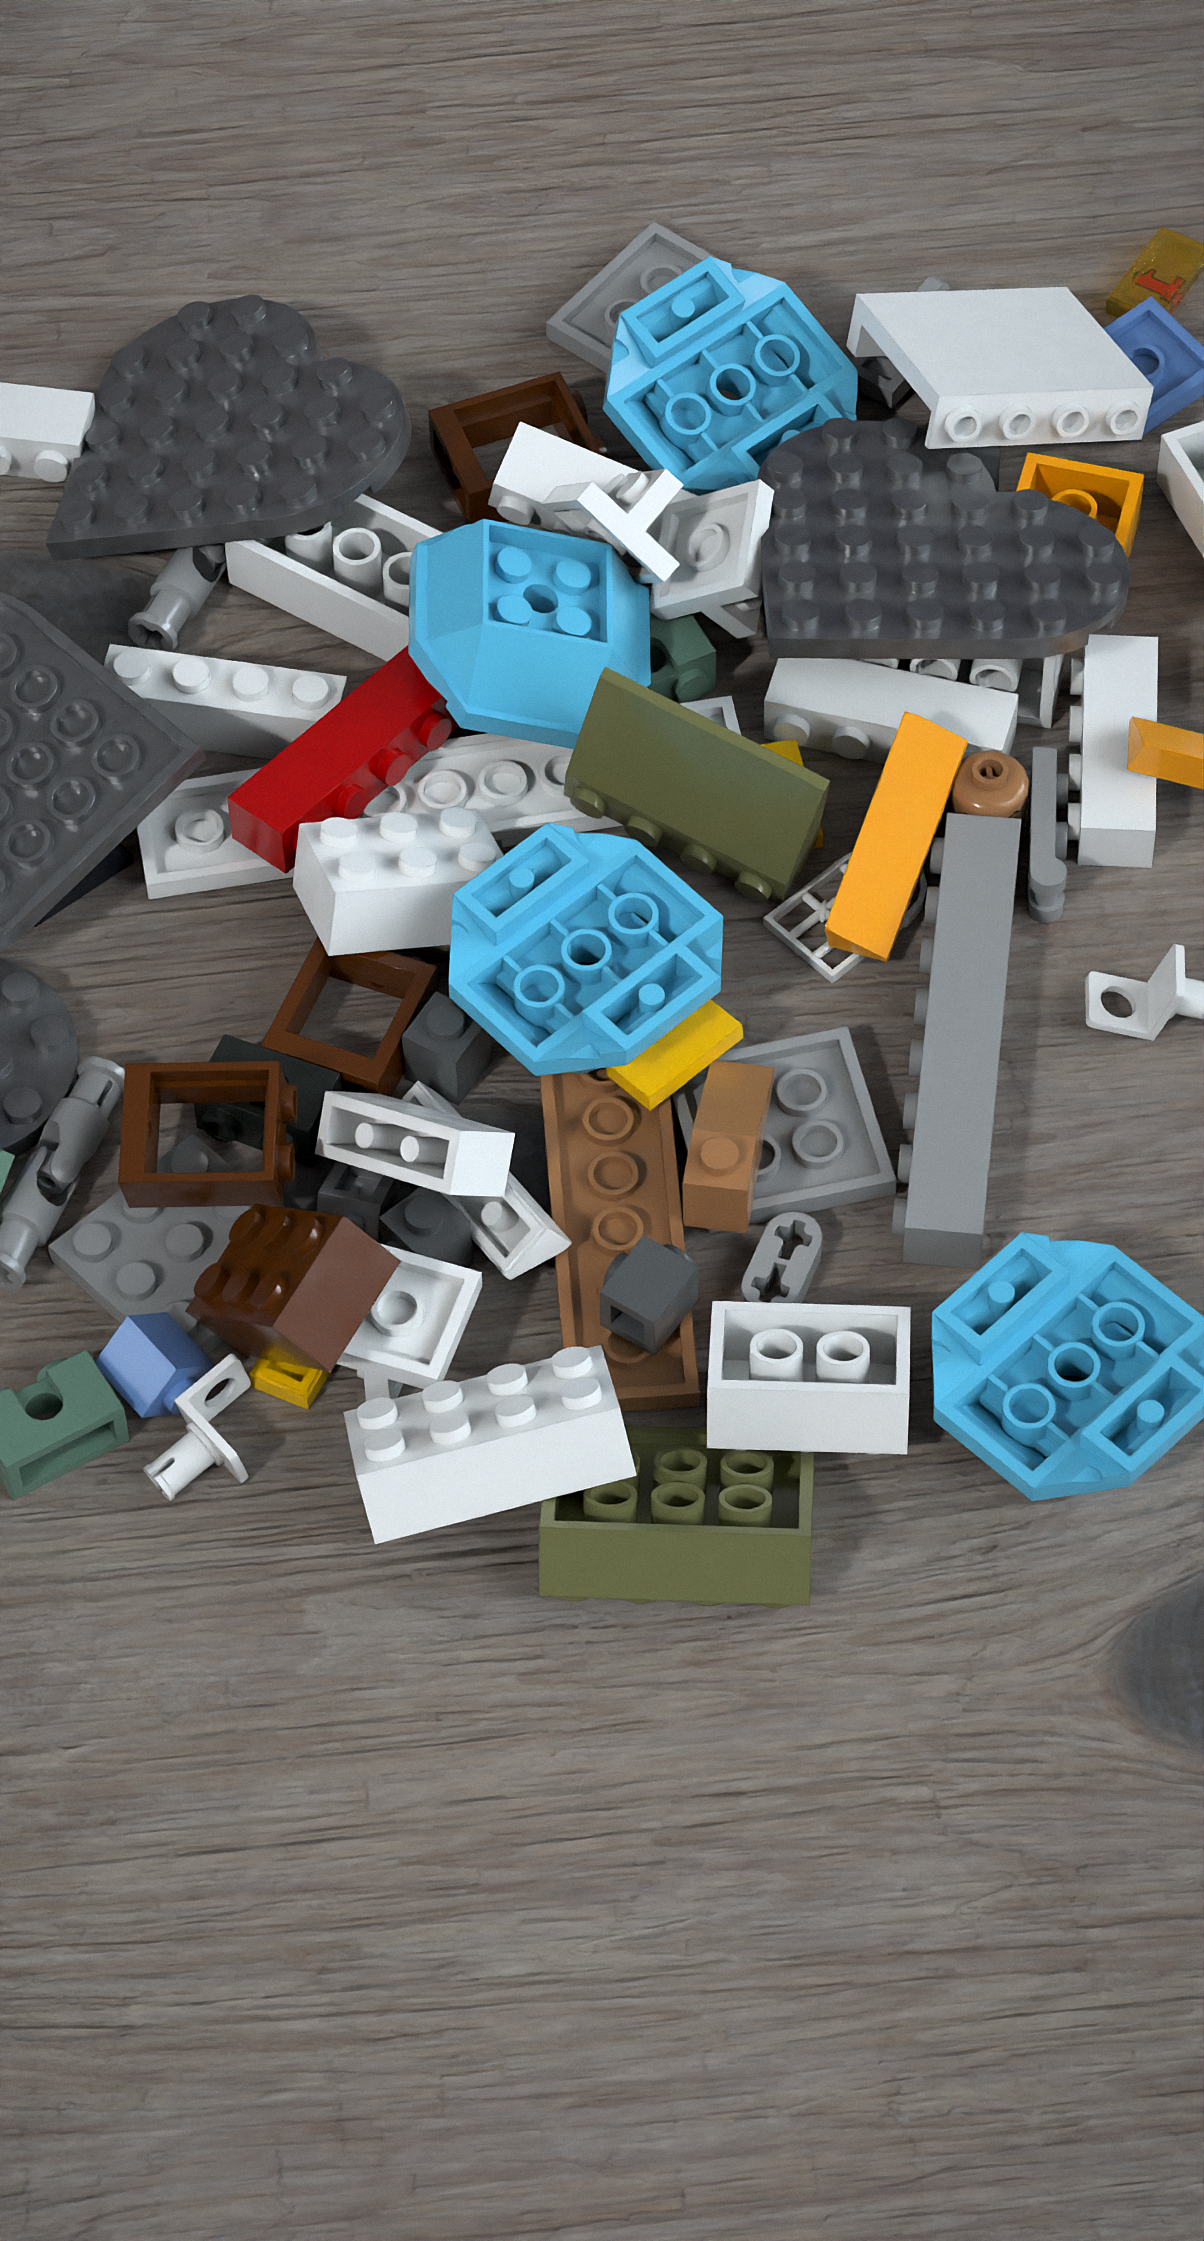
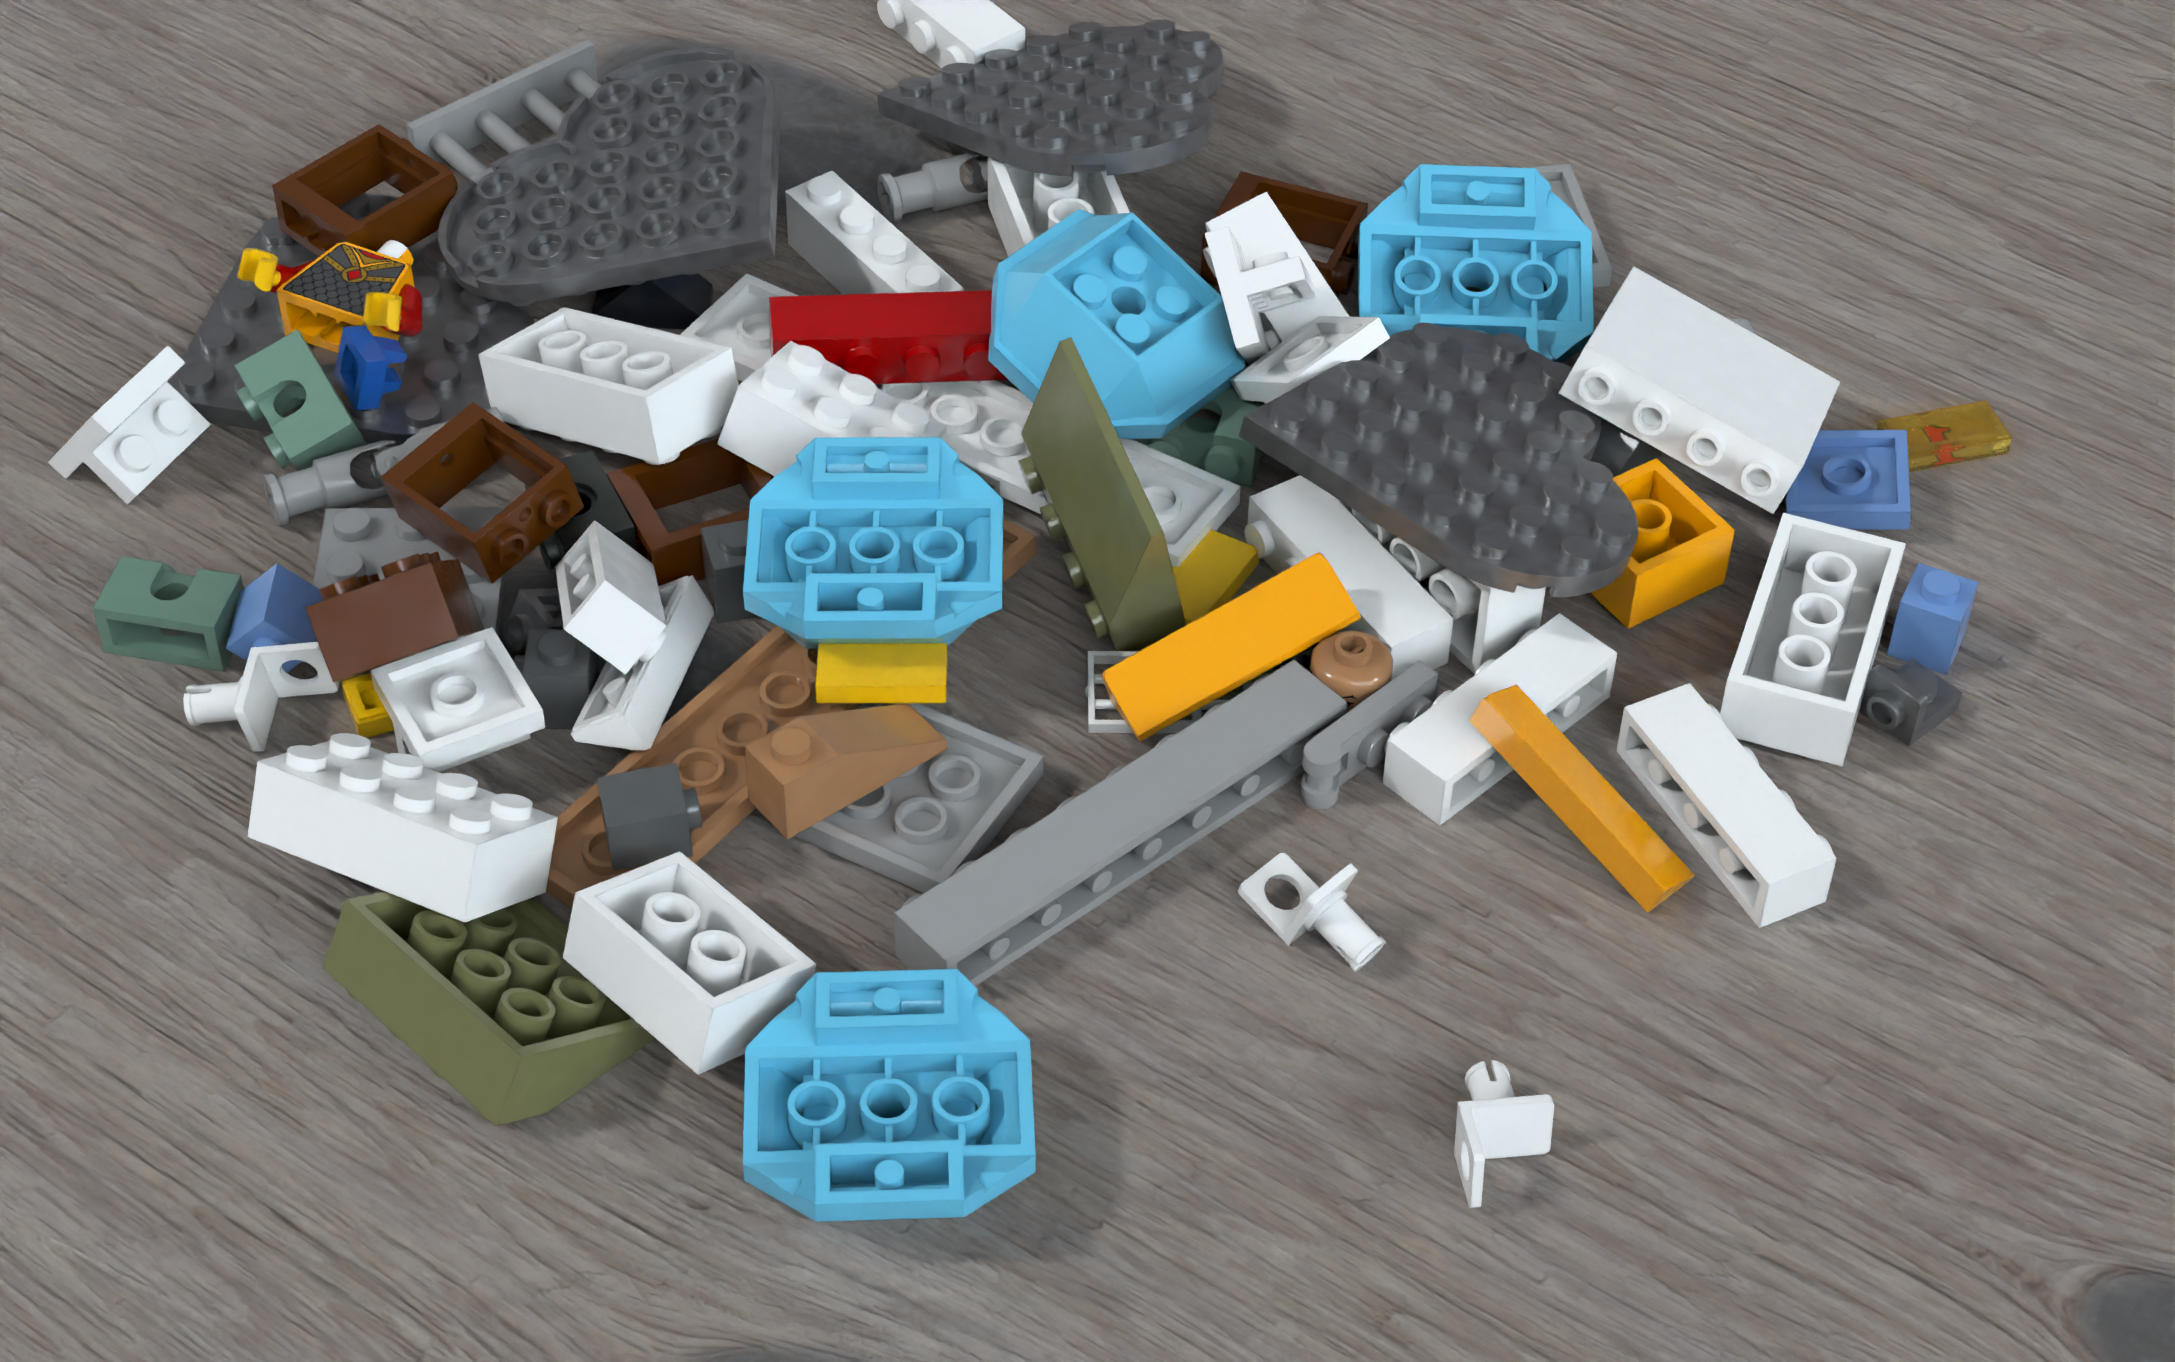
camera: 40 degrees right, 10 degrees down
light grey beam [741,1211,823,1304] -> none
none -> white brick [478,307,739,465]

